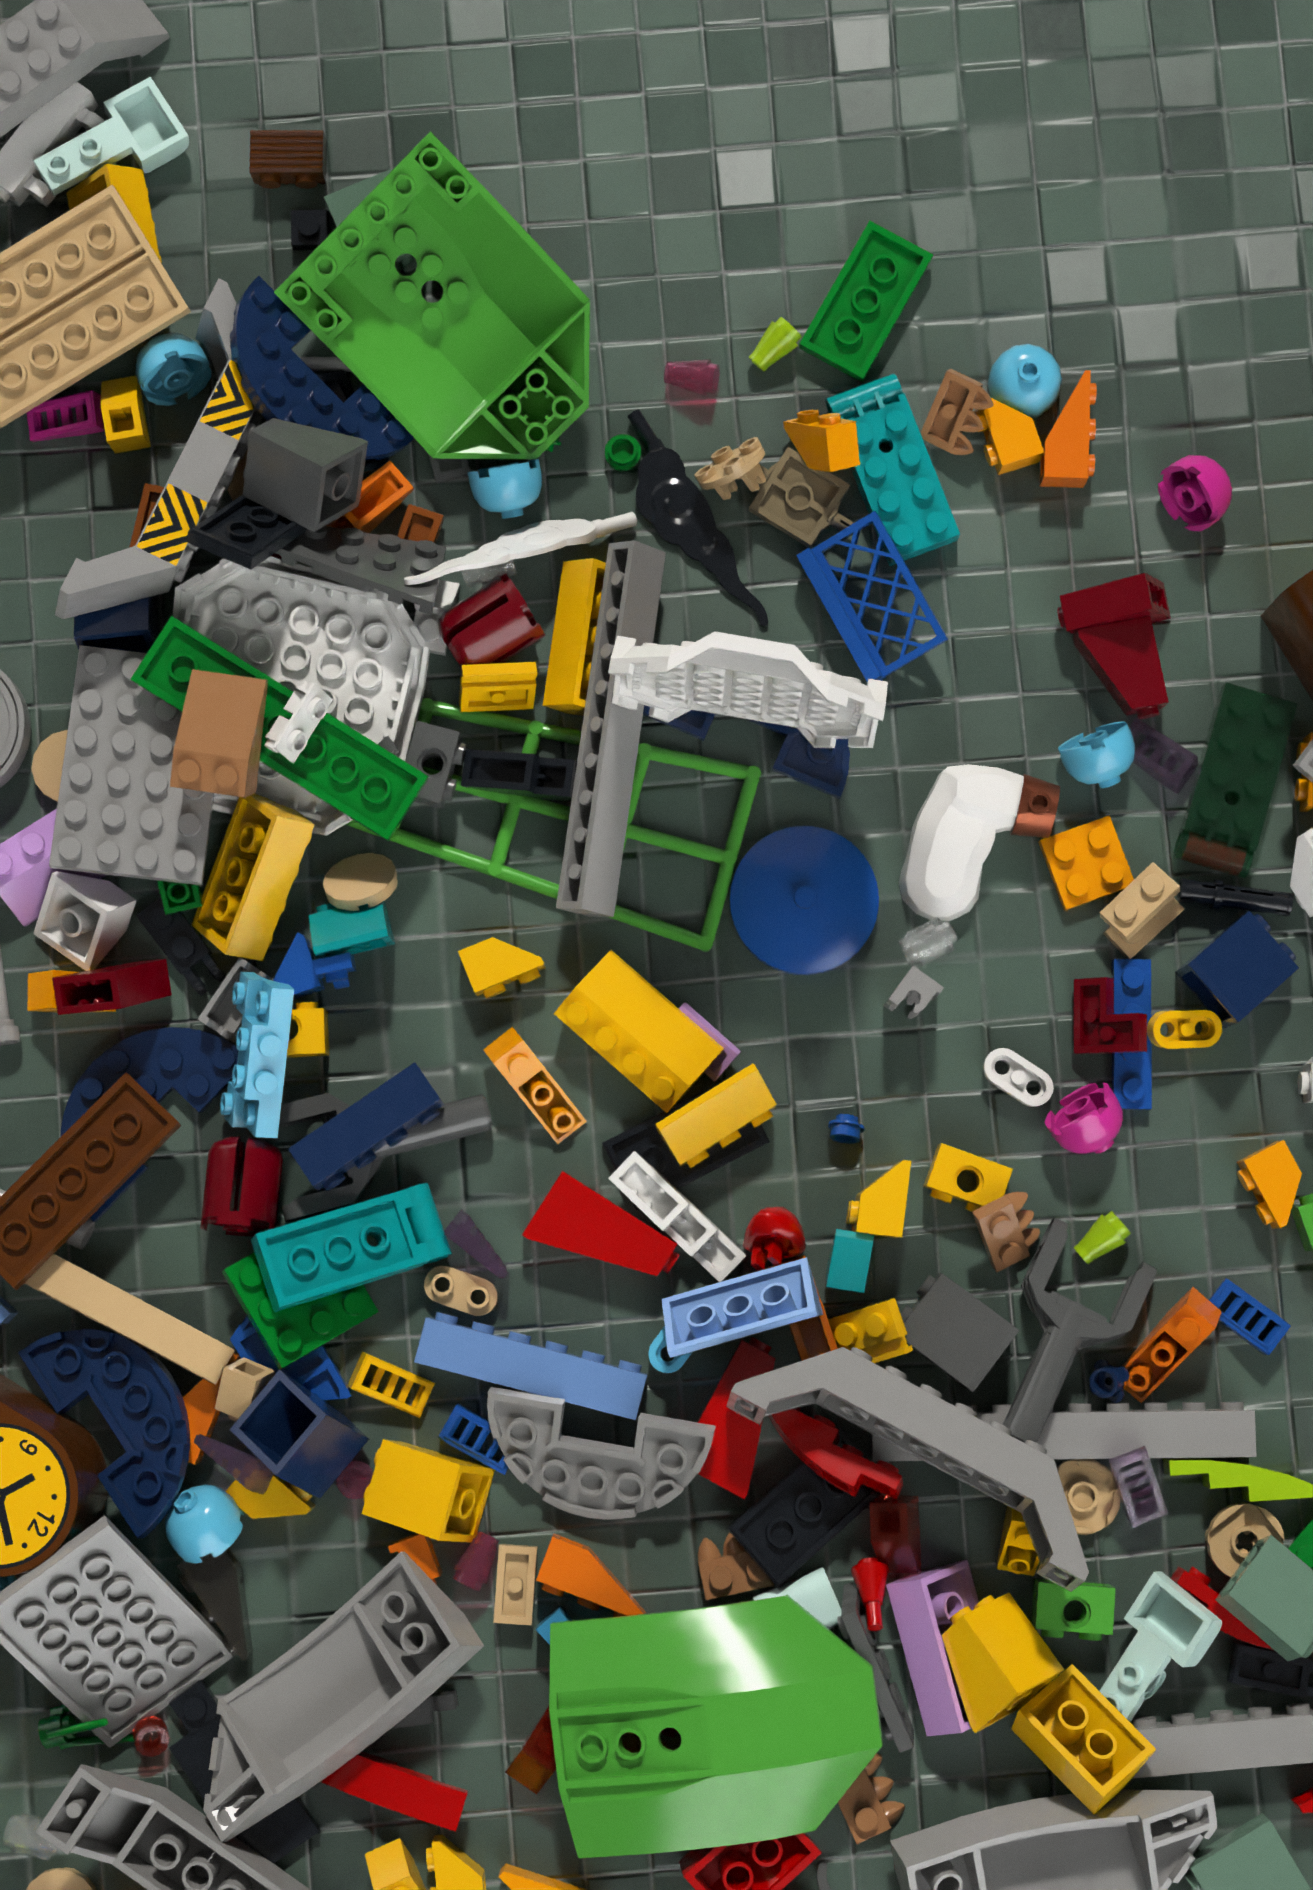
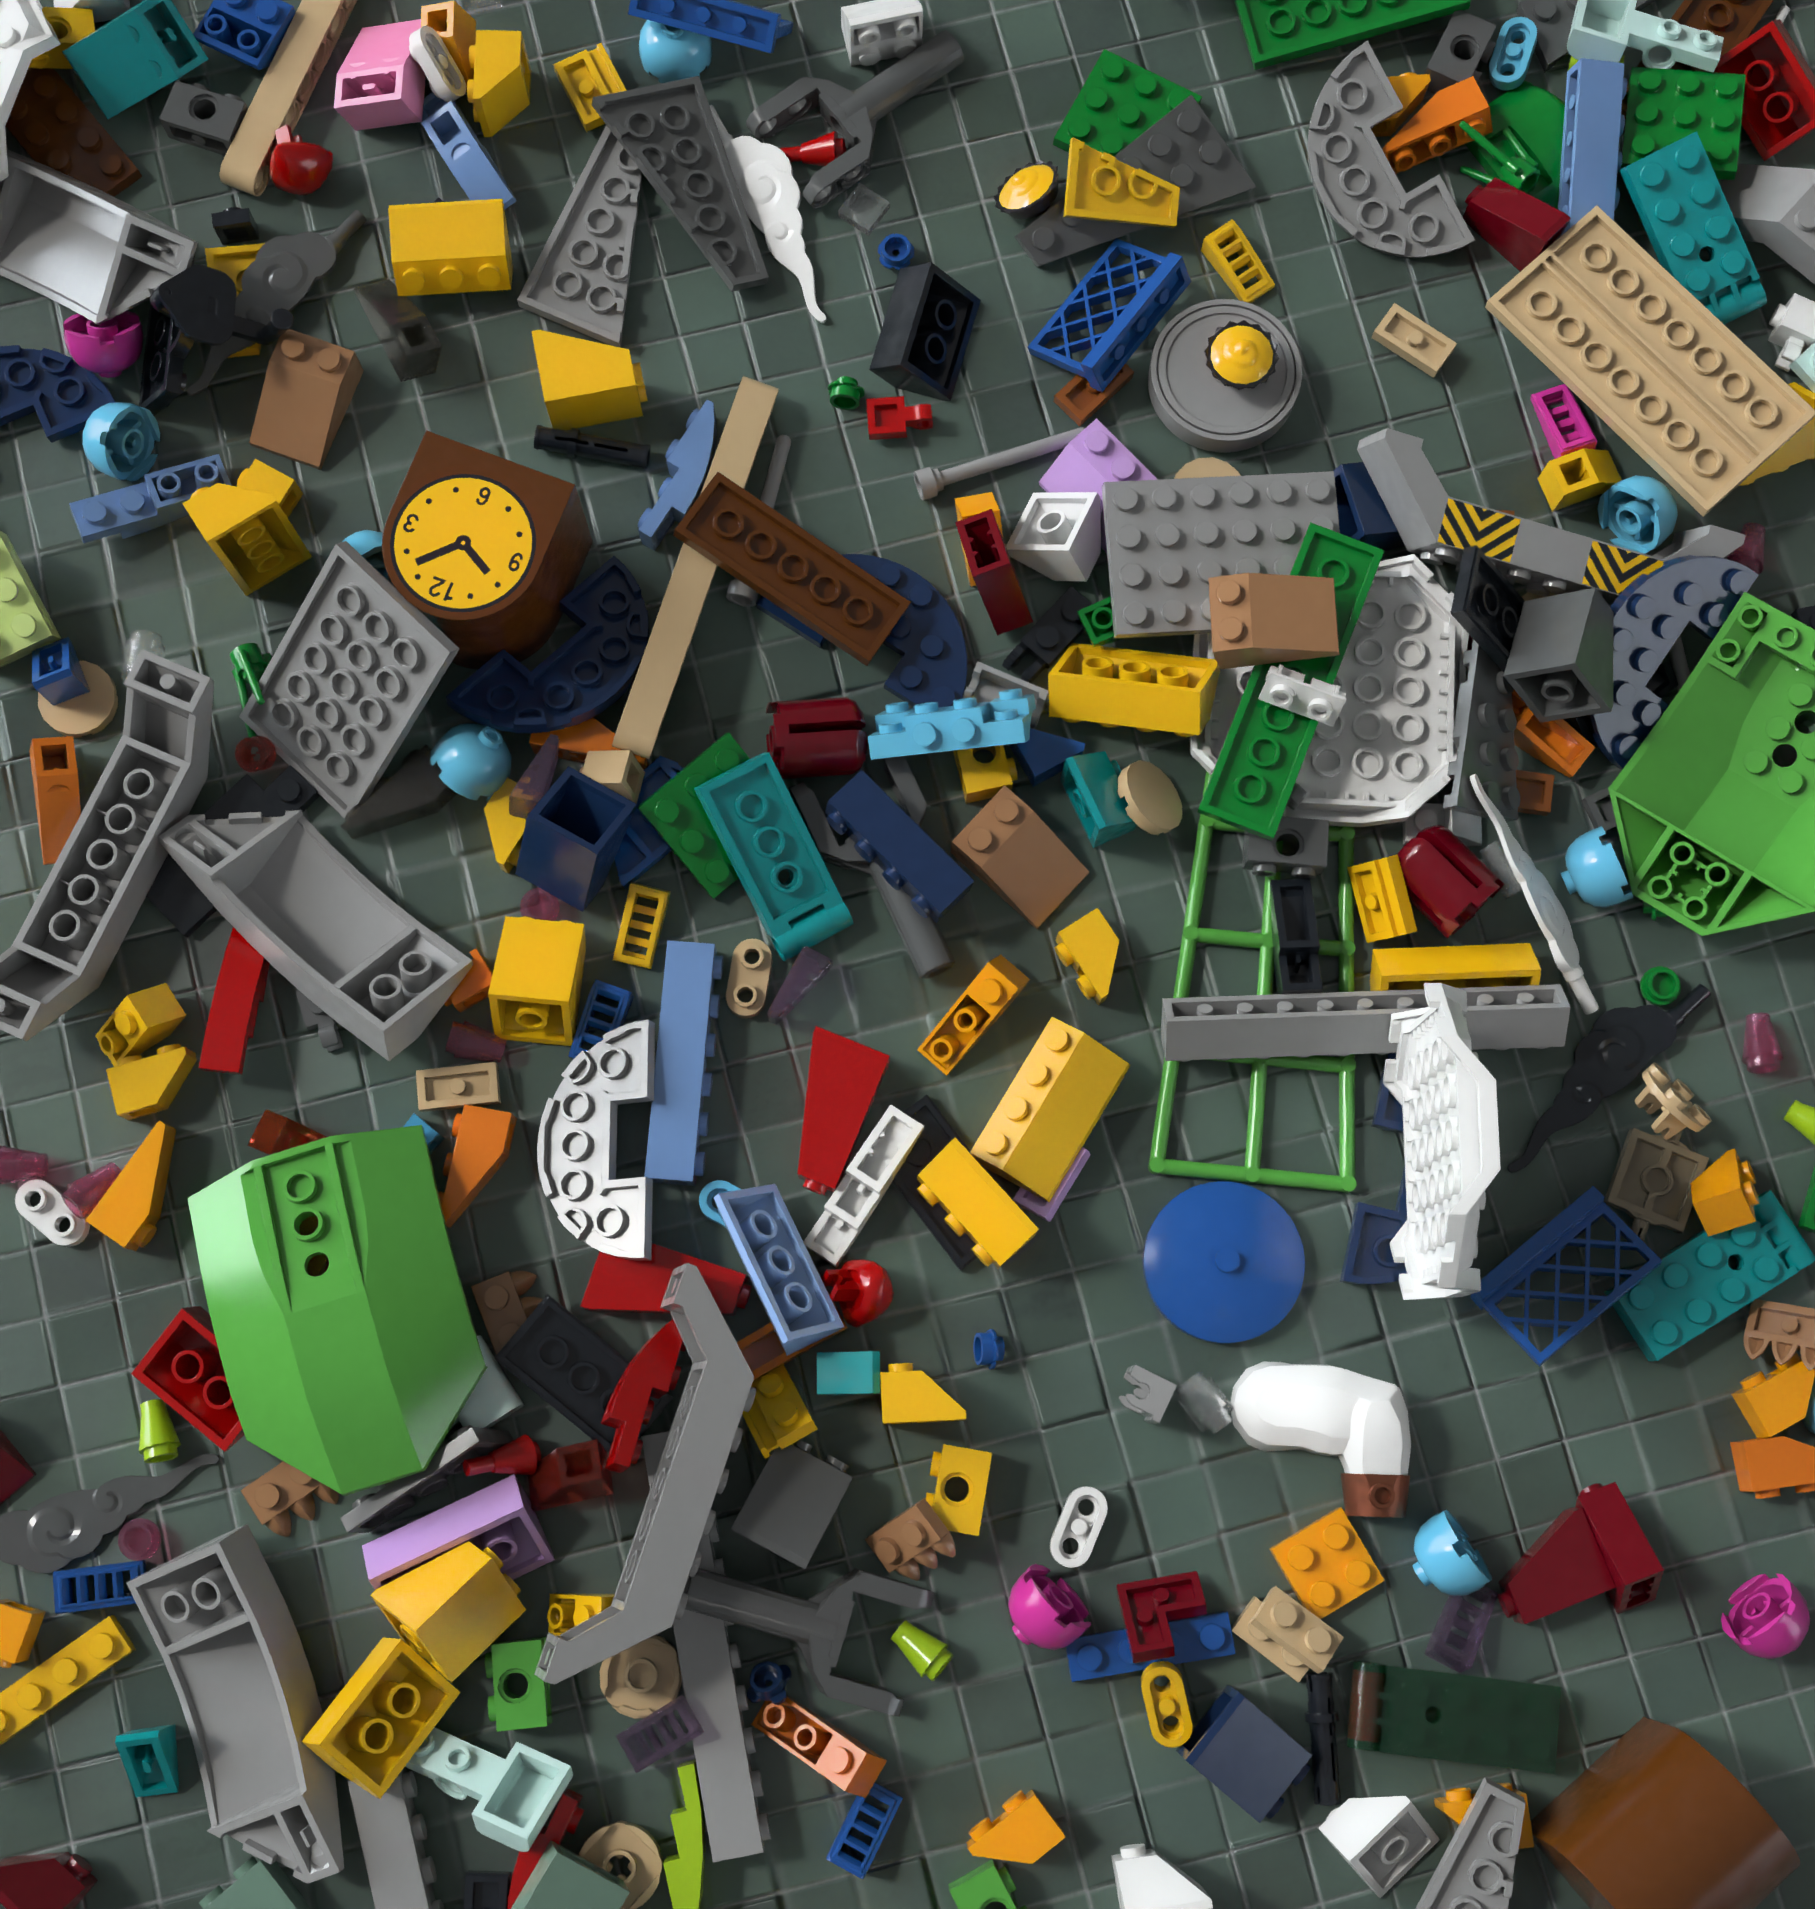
camera: 75 degrees right, 5 degrees down
blue plate [312,952,356,990] -> none
none -> medium nougat slope [950,785,1089,929]
none -> clear pink cone [1726,523,1766,575]

